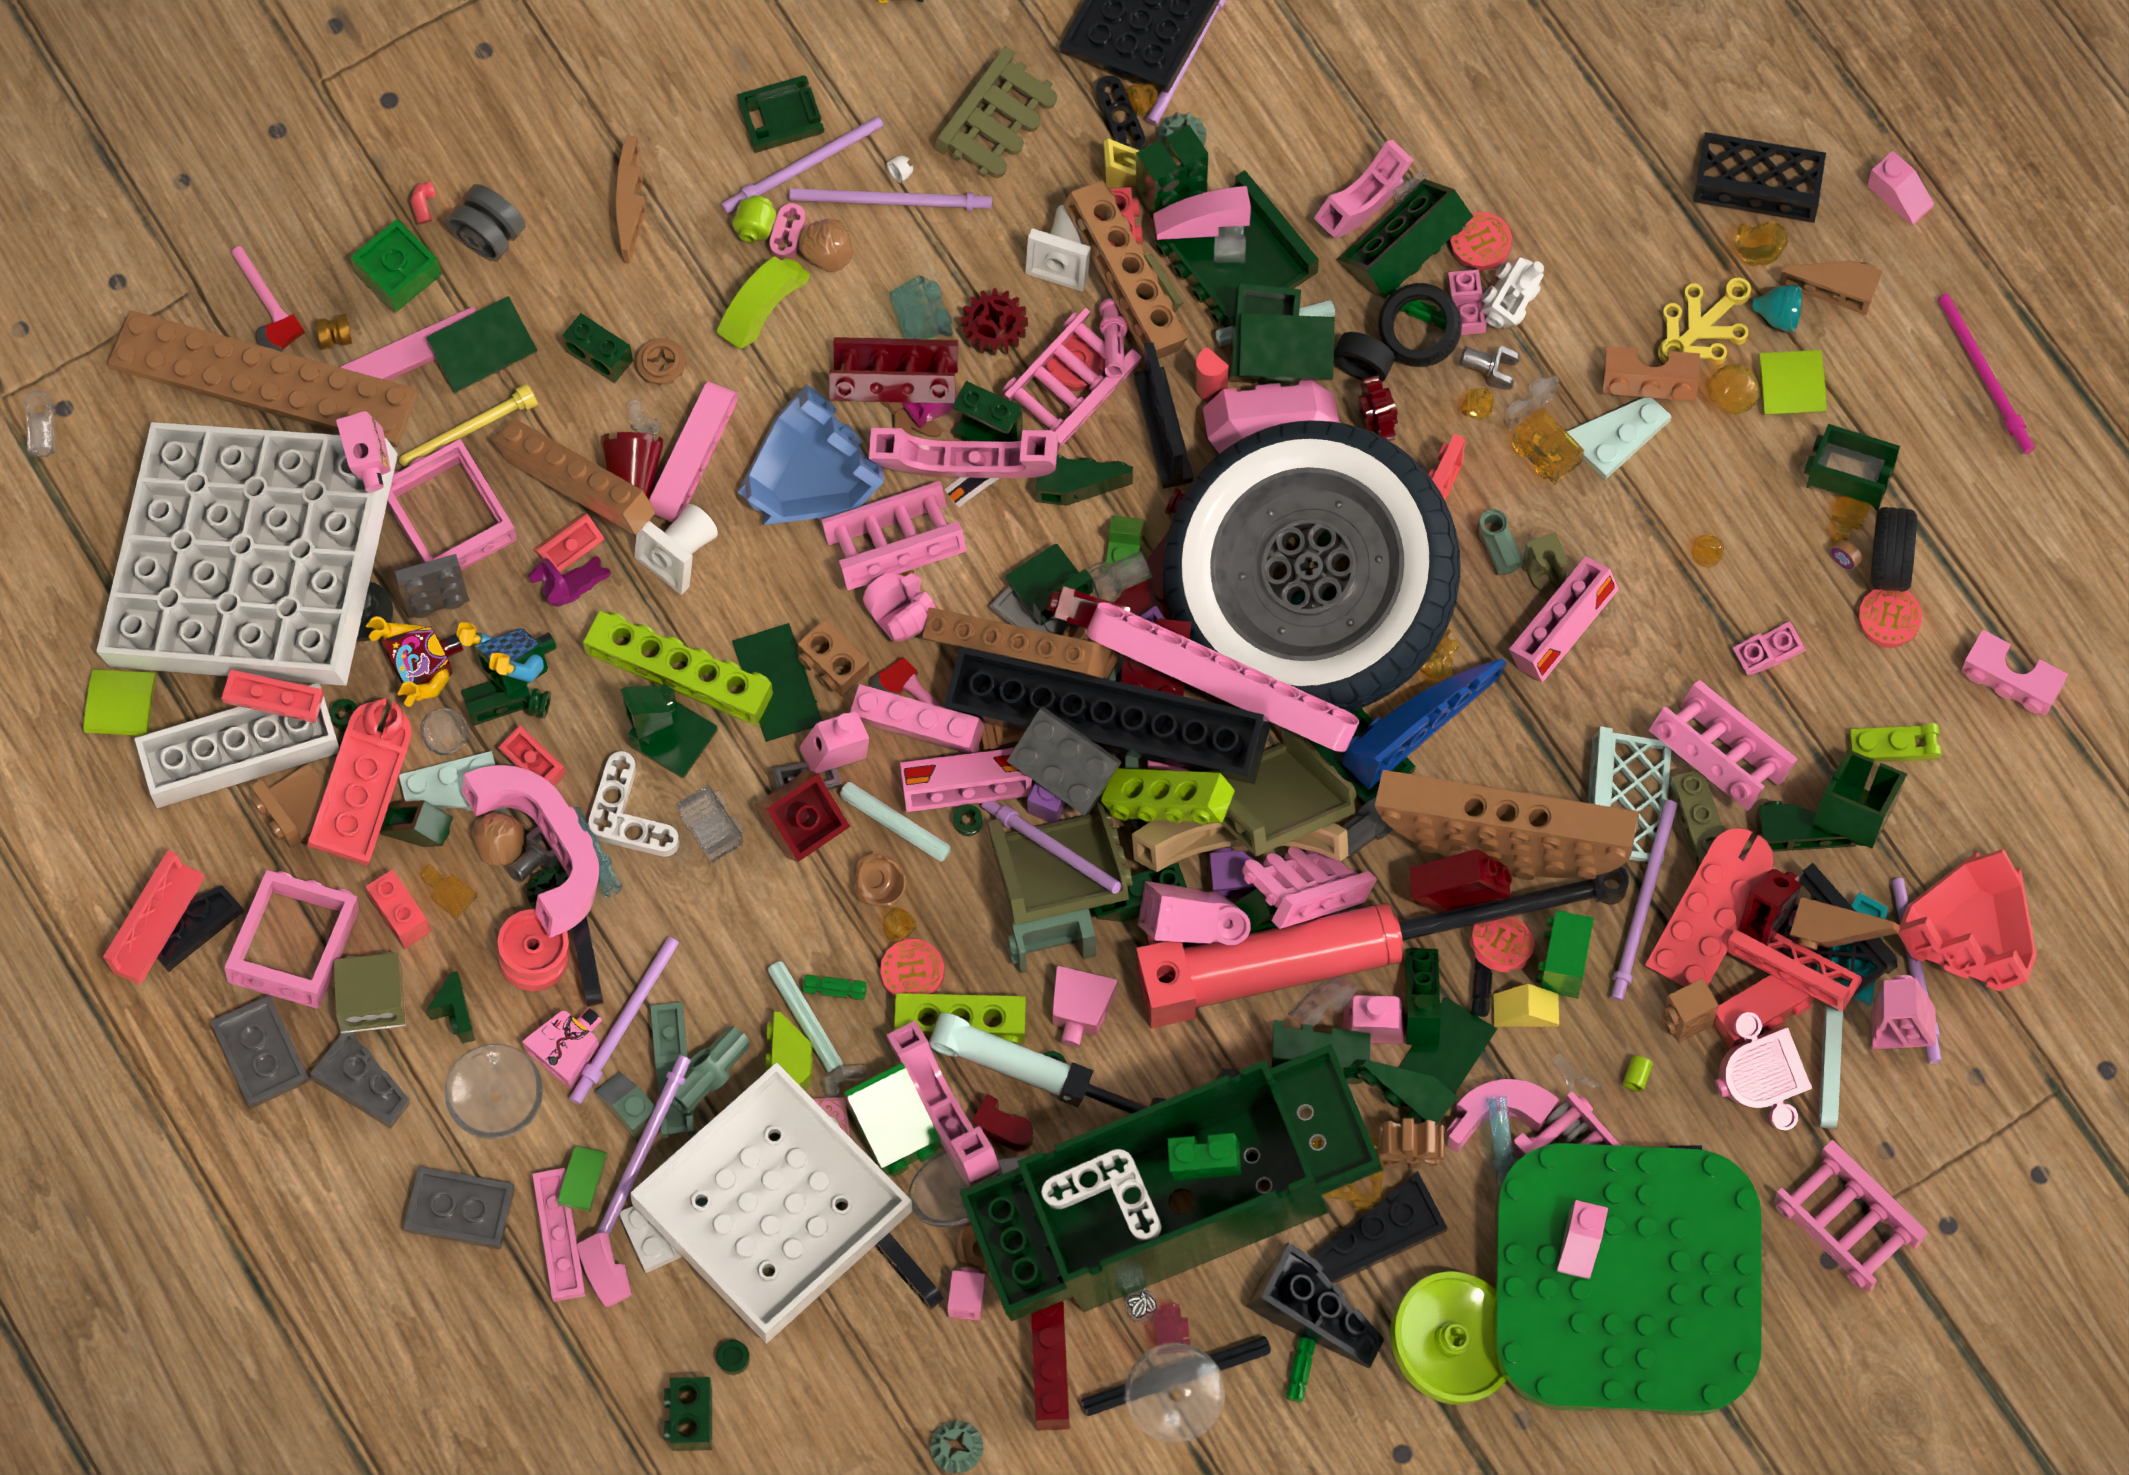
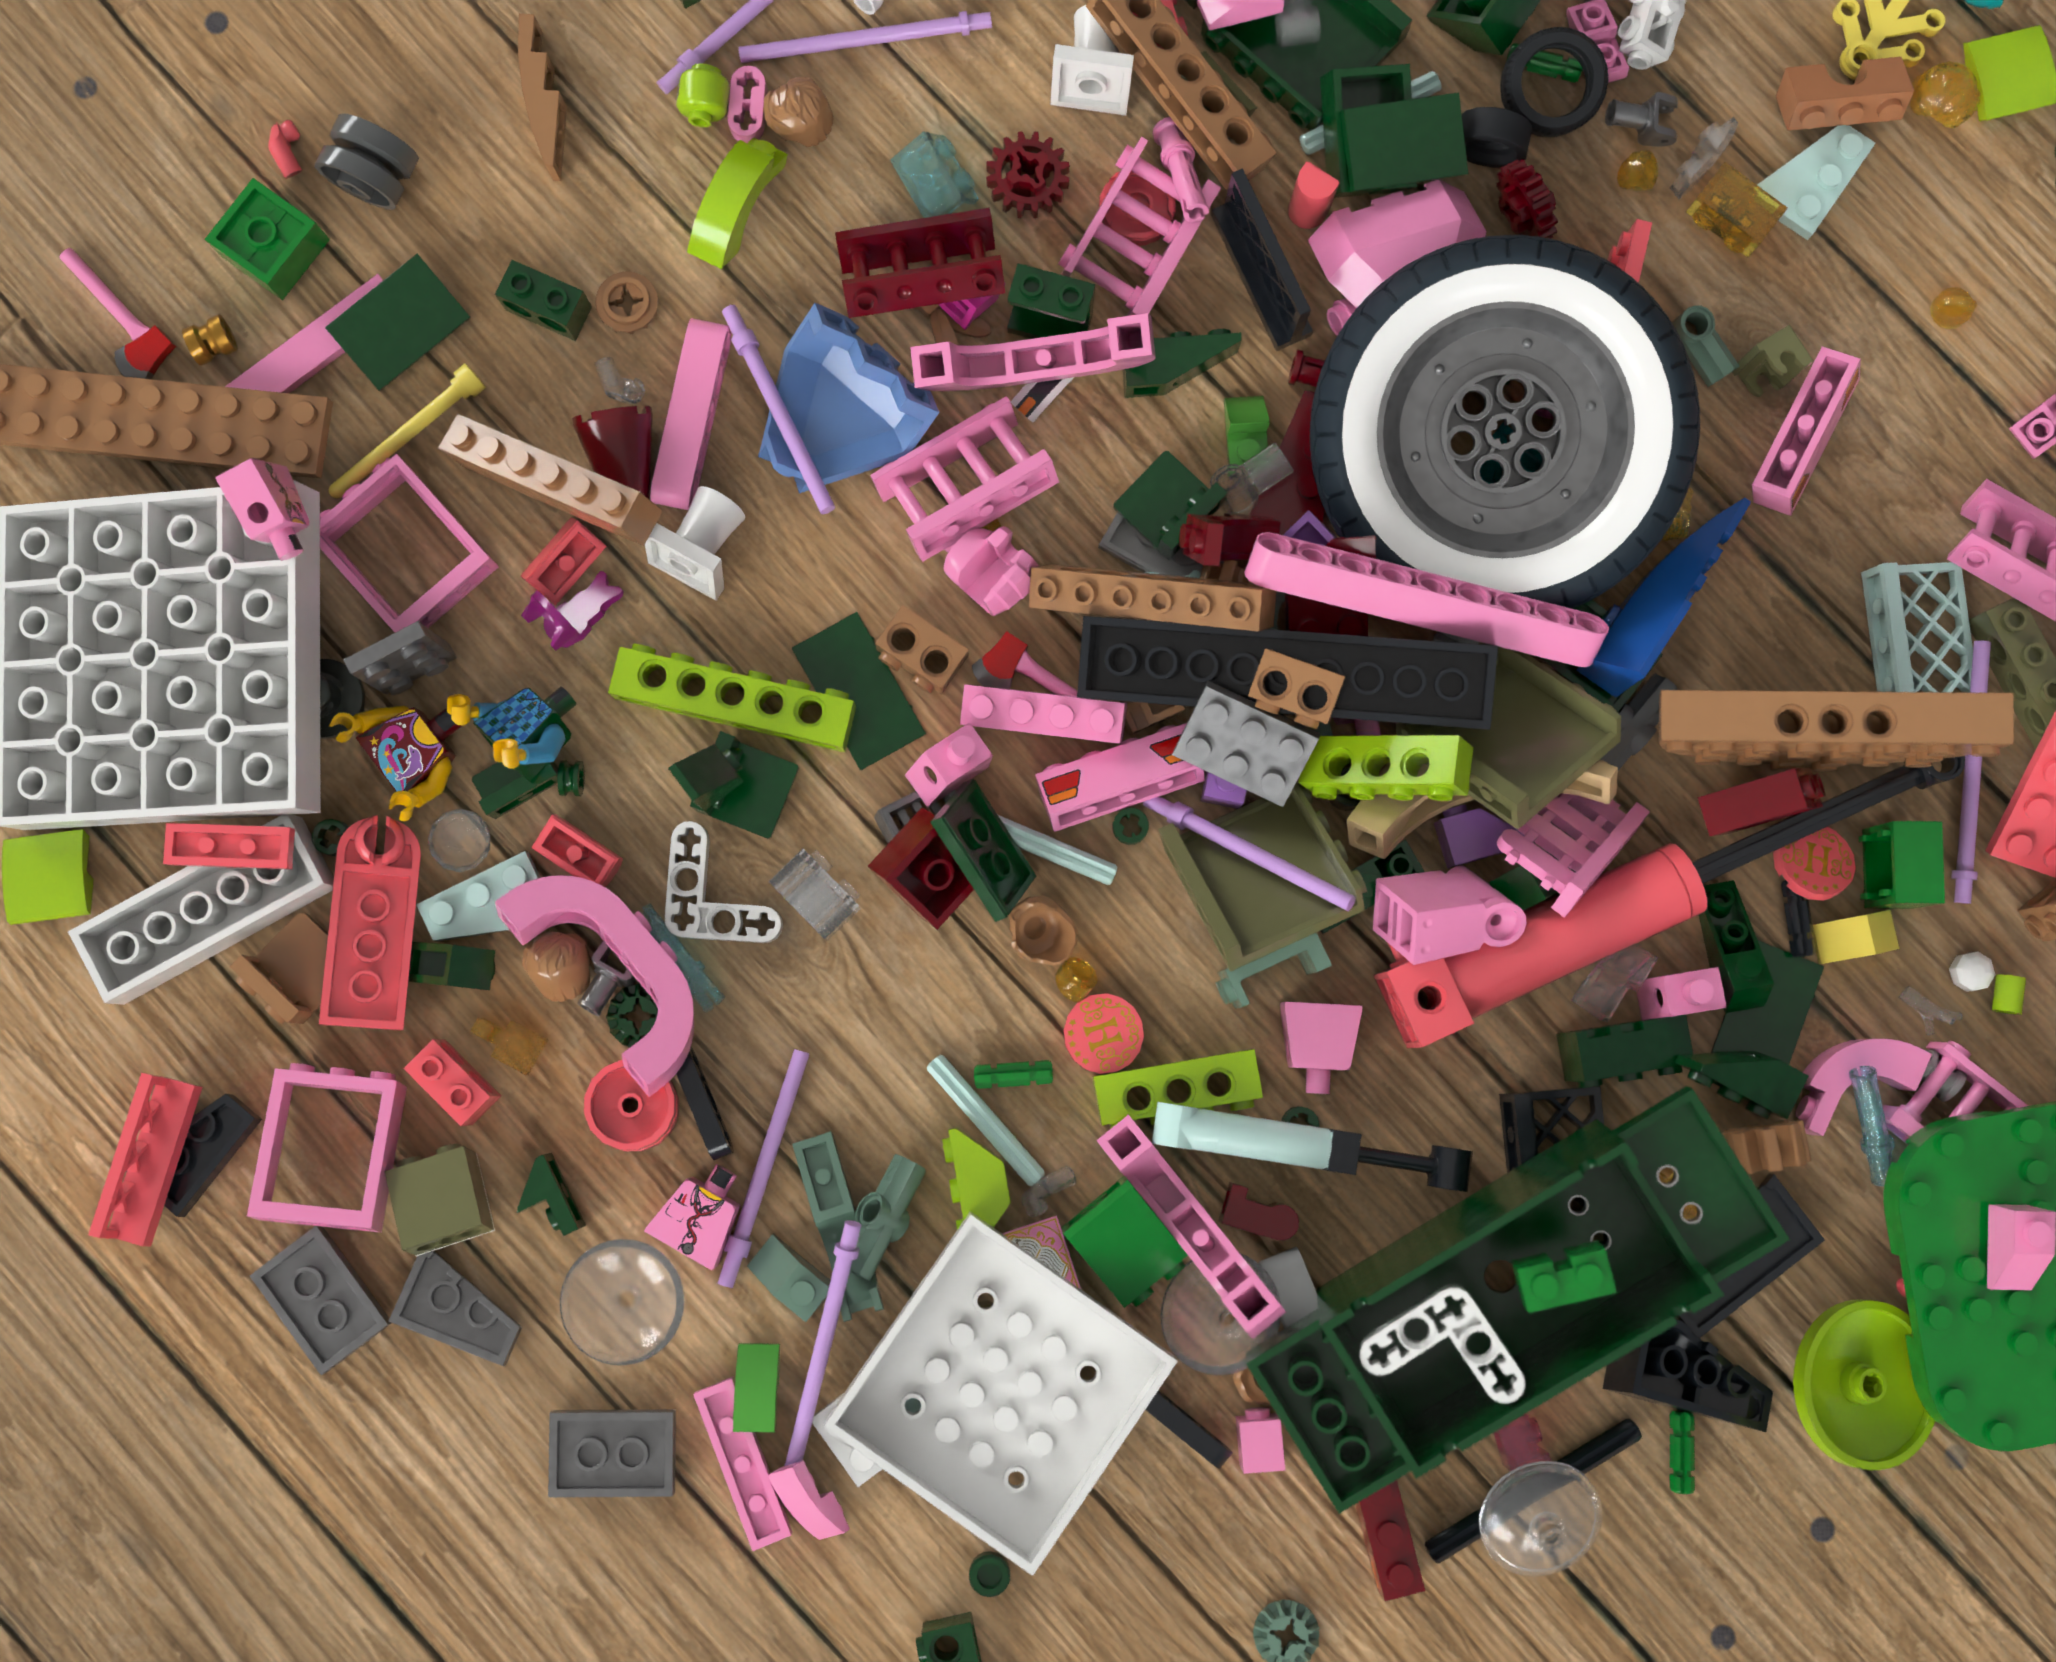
camera: 15 degrees left, 15 degrees up
none -> lavender bar [722,305,835,514]
none -> dark green tile [931,778,1036,922]
none -> medium nougat brick [1248,648,1346,729]
none -> white tile [1949,951,1995,992]

